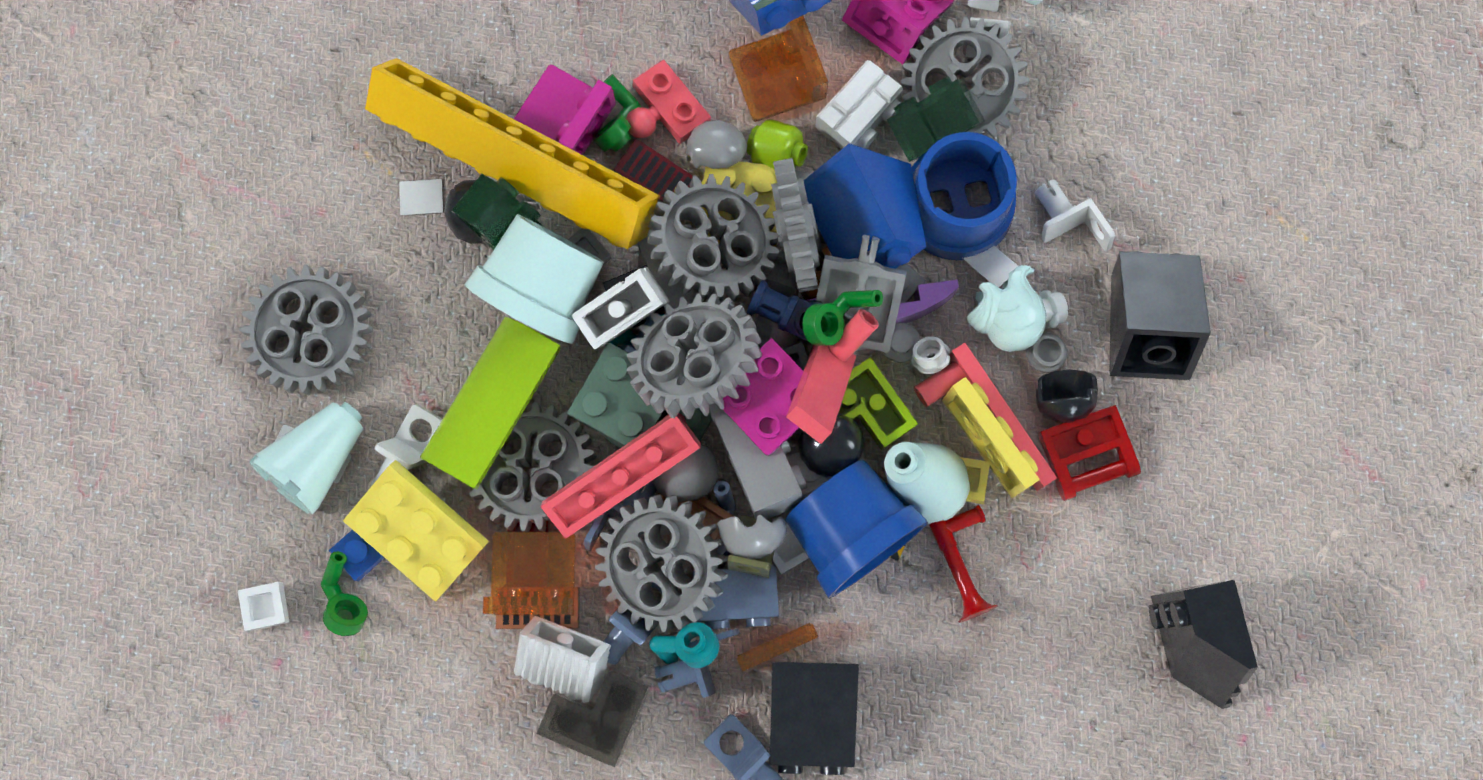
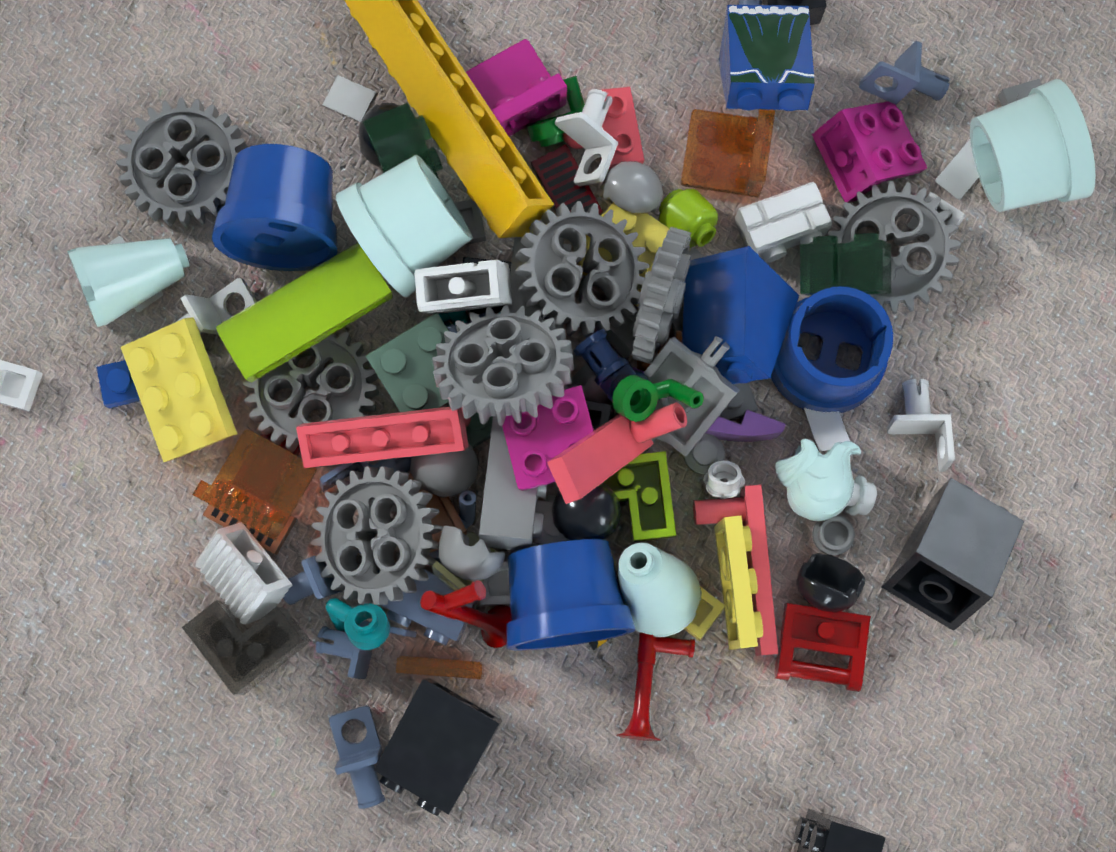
camera: 25 degrees right, 0 degrees up
green plate [321,551,368,636] -> none
none -> blue piece [212,144,338,271]
none -> red piece [420,580,511,648]
none -> white bracket [555,89,618,186]

